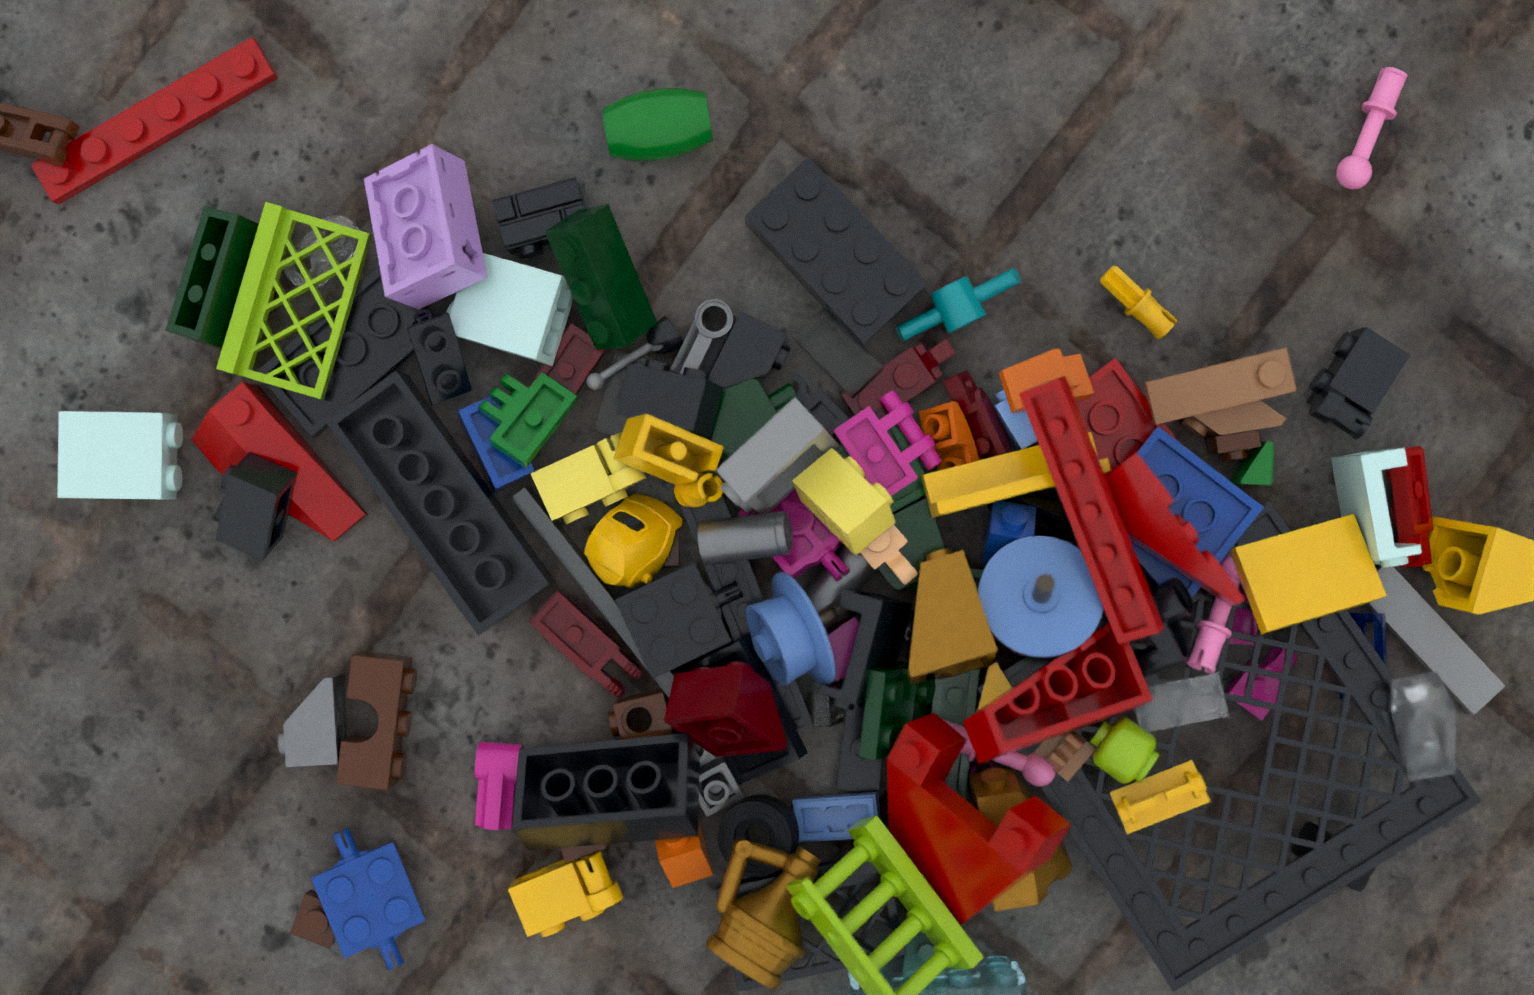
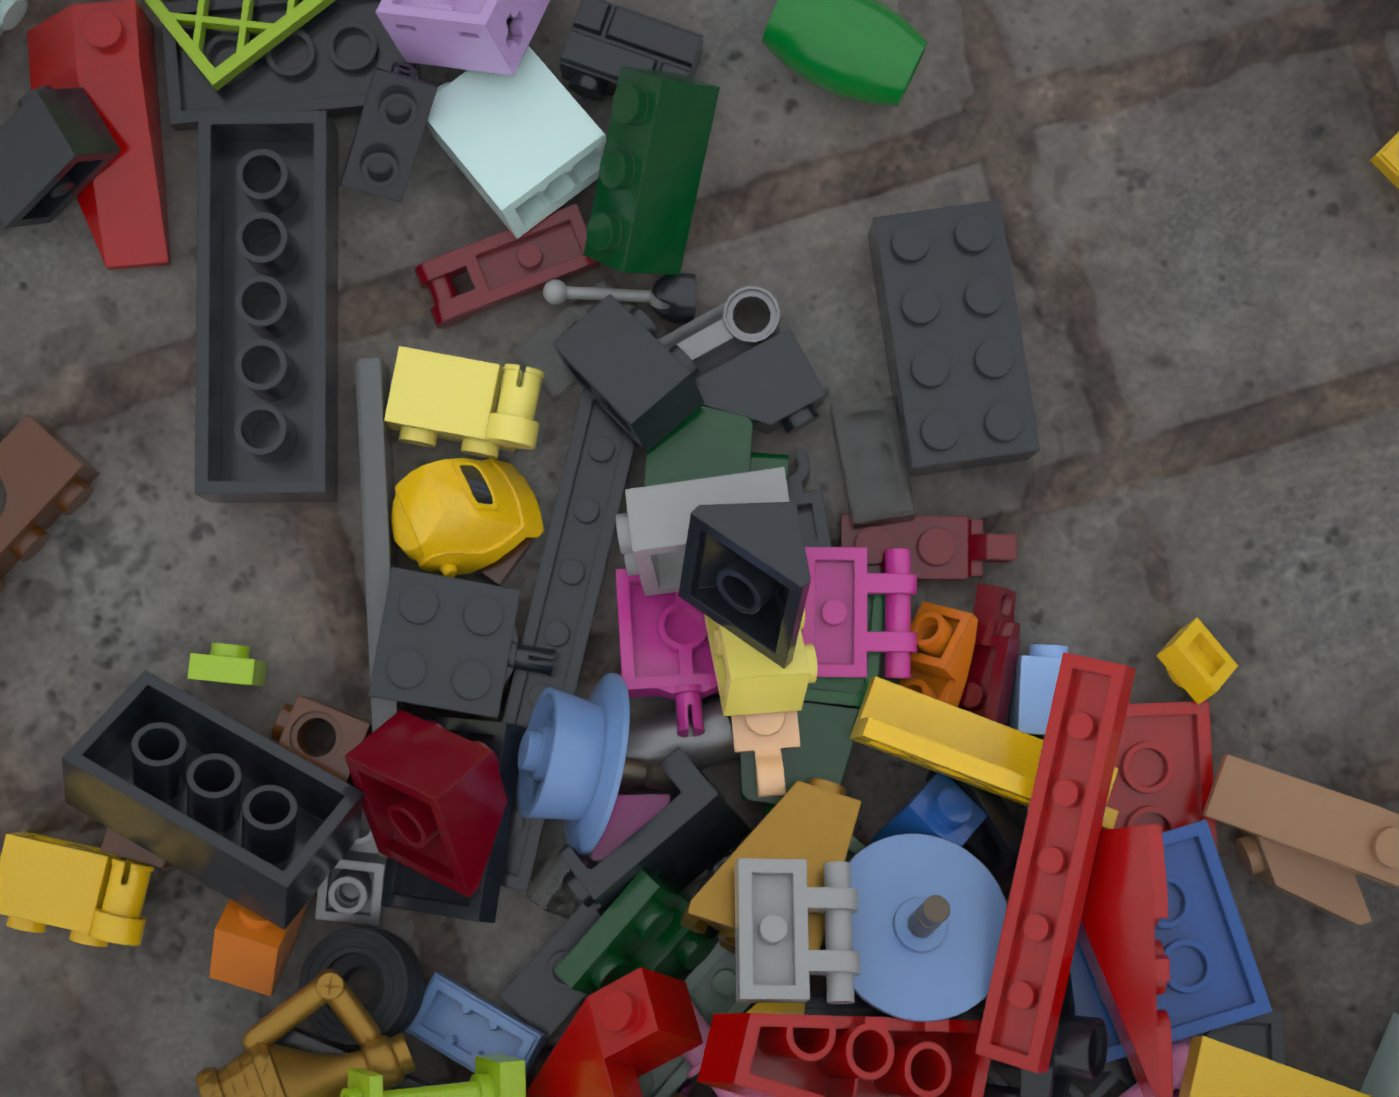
camera: 30 degrees right, 5 degrees down
blue hinge [457,397,535,494] -> none
dark pink piece [474,741,524,830] -> none
green hinge [478,372,578,468] -> none
dark red hinge [528,589,644,699] -> none
yellow hinge [613,414,724,508] -> none
flat silver pin [698,511,793,565] -> none
teal piece [895,268,1021,341] -> none
orange slope [999,348,1094,413] -> none
yellow axle [1100,265,1177,340] -> none
reddish brown plate [1205,430,1261,461] -> none
green slope [1230,442,1274,486] -> none
none -> lime plate [187,643,267,687]
none -> black slope [678,501,811,669]
none -> light grey plate [734,858,861,1004]
none -> yellow plate [1156,617,1238,705]

